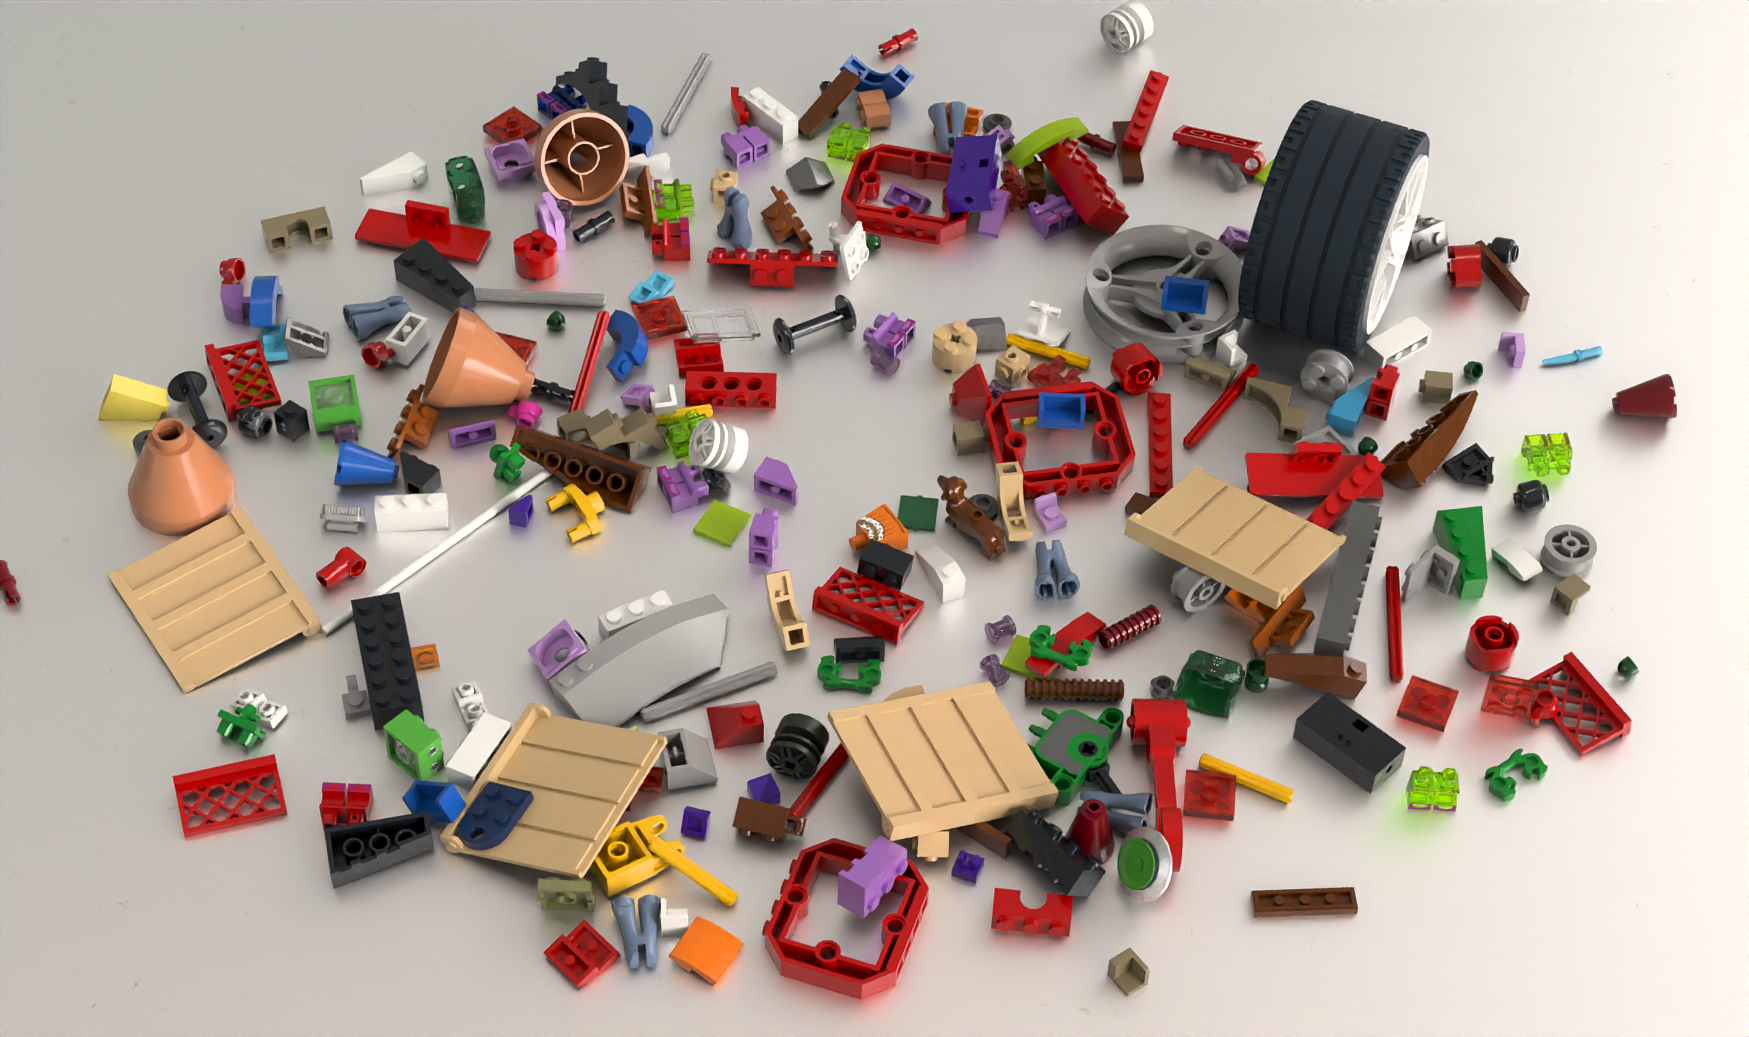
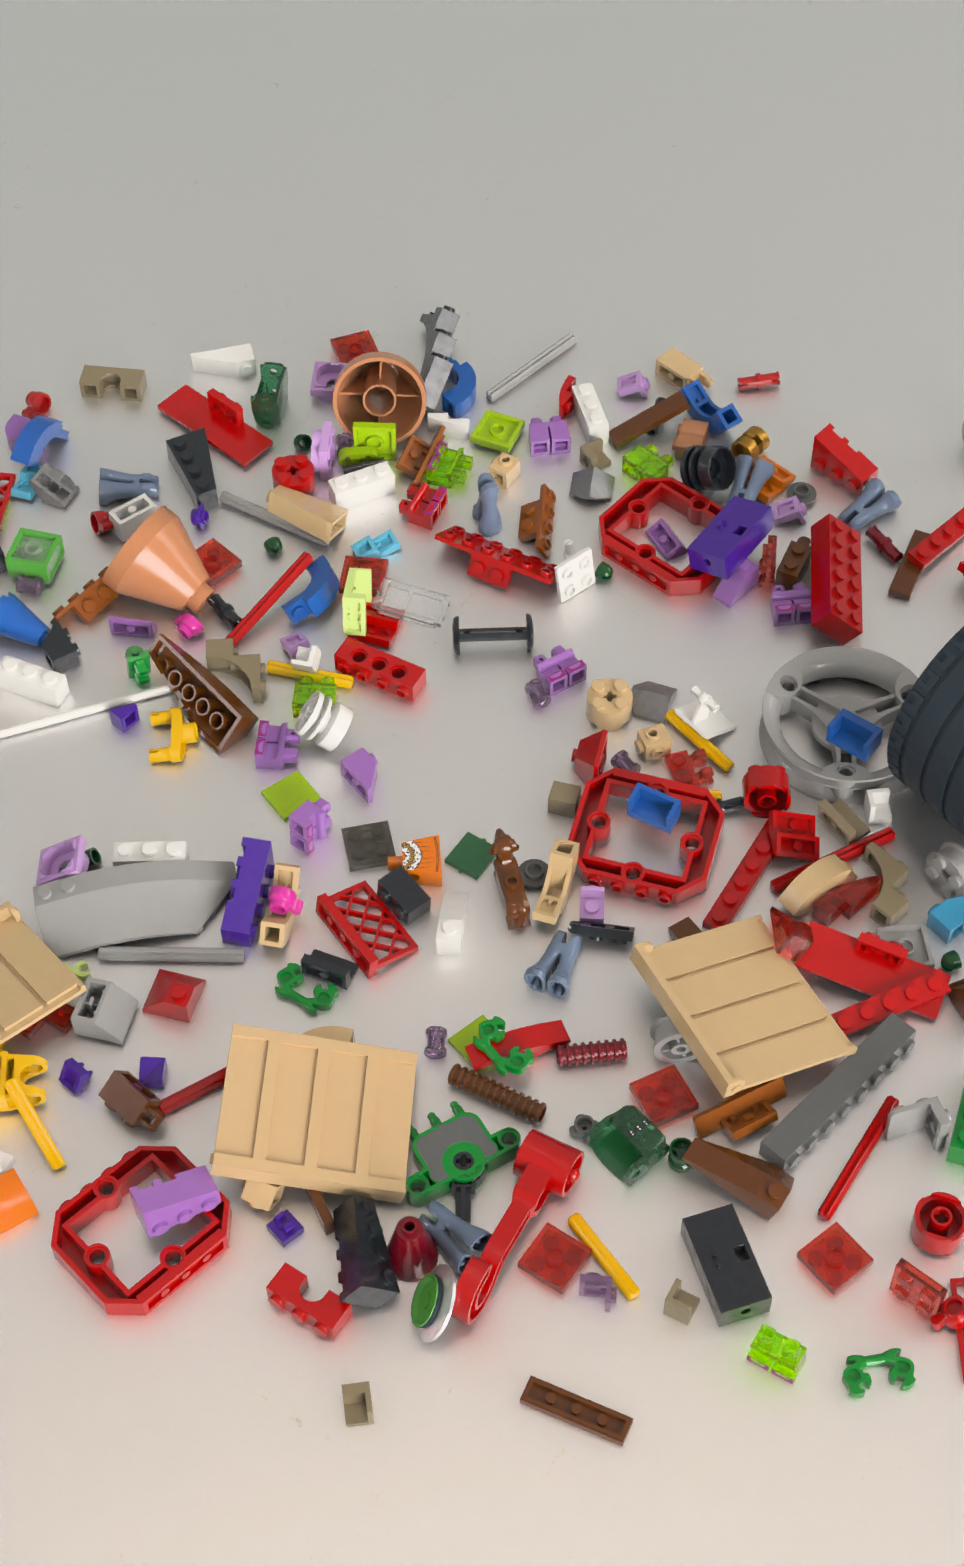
camera: 30 degrees right, 5 degrees up
clear blue hips [537,84,587,121] -> none
dark tan arch [584,407,669,452] -> none
black piece [702,468,731,492] -> none
pearl dark grey wheel [766,713,829,780] -> none
clear purple bush [985,615,1016,644] -> none
lime slope [1006,117,1089,171] -> none
none -> dark purple wedge [220,837,275,948]
none -> tan slope [266,485,349,543]
none -> dark pink piece [268,886,304,915]
none -> dark green hinge [293,434,312,451]
none -> white brick [327,461,396,509]
none -> lime beam [338,446,378,467]
none -> clear smoke plate [341,820,396,872]
none -> yellowish green panel [342,568,372,636]
none -> lime plate [353,422,397,461]
none -> lime plate [470,409,525,454]
none -> black hinge [568,921,635,944]
none -> dark tan panel [579,438,611,470]
none -> clear purple bracket [579,1272,617,1312]
none -> lavender bracket [617,370,650,398]
none -> clear red plate [629,1064,699,1129]
none -> tan hinge [655,347,713,390]
none -> dark tan panel [663,1278,700,1325]
none -> black wheel [680,445,736,491]
none -> pearl gold wheel [730,426,770,460]
none -> red slope [769,810,820,861]
none -> clear red slope [770,906,814,963]
none -> tan arch [778,854,858,916]
none -> red wedge [810,423,878,496]
none -> clear red slope [811,875,883,927]
none -> sand blue piece [837,478,902,531]

